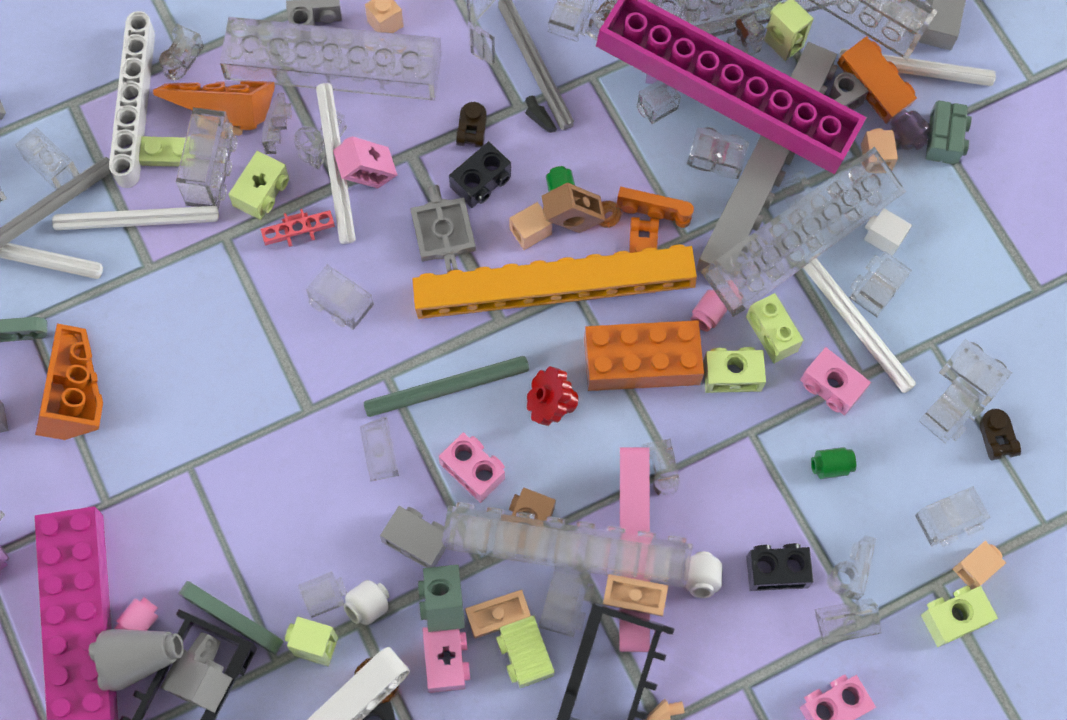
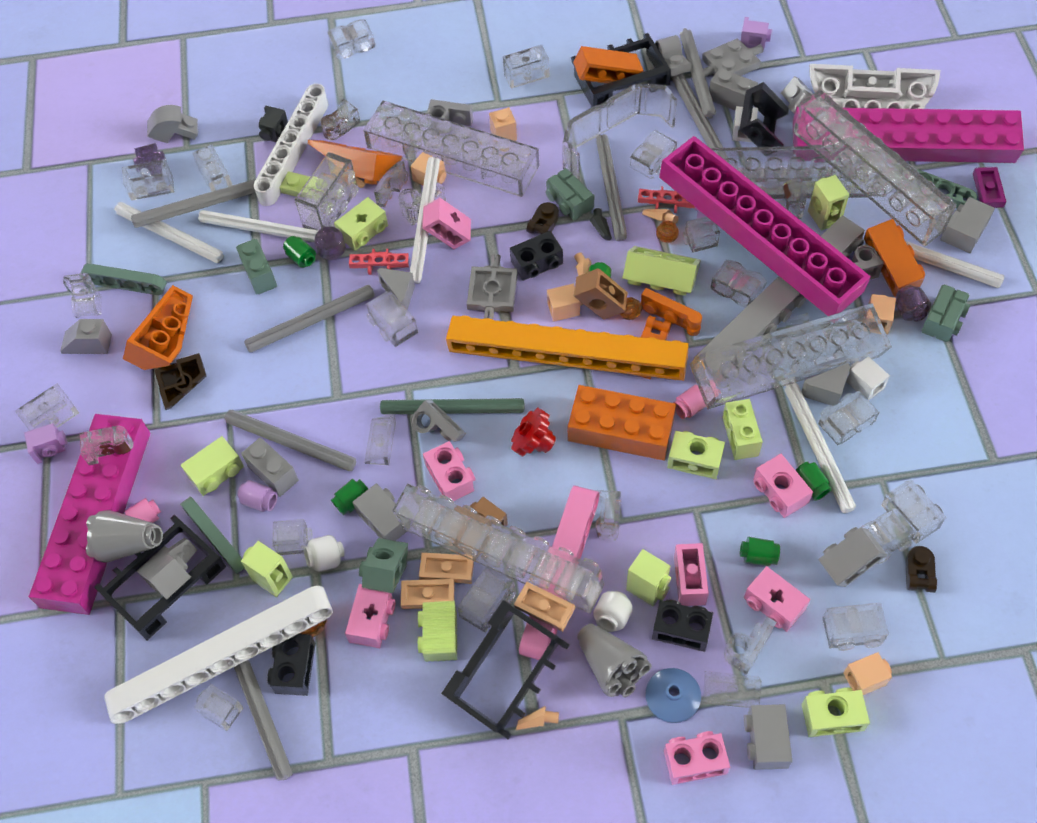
camera: 25 degrees right, 10 degrees down
none -> clear leg [80,426,134,465]
none -> dark brown slope [154,353,207,410]
none -> yellowish green brick [181,436,244,496]
none -> light grey axle [224,410,356,471]
none -> sand green brick [236,239,277,295]
none -> lavender brick [237,480,278,512]
none -> light grey brick [241,437,299,497]
none -> light grey axle [244,285,374,352]
none -> pearl dark grey brick [259,105,288,142]
none -> green brick [283,236,316,268]
none -> clear purple head [314,226,346,260]
none -> green brick [331,478,368,516]
none -> light grey slope [377,268,415,314]
none -> light nougat brick [410,152,446,188]
none -> light grey plate [411,400,466,442]
none -> light nougat plate [419,552,474,584]
none -> sand green brick [545,168,594,221]
none -> light nougat bar [574,252,592,276]
none -> light grey cone [577,624,651,697]
none -> yellowish green slope [622,246,701,295]
none -> yellowish green brick [626,549,672,606]
none -> coral piece [638,186,695,213]
none -> light nougat bar [642,209,679,224]
none -> medium blue dish [646,668,701,723]
none -> clear orange plate [656,221,679,243]
none -> bright pink brick [674,543,709,606]
none -> bright pink brick [744,566,811,632]
none -> light grey brick [744,704,792,770]
none -> green brick [796,462,832,501]
none -> light grey slope [801,363,850,407]
none -> light grey brick [818,527,887,587]

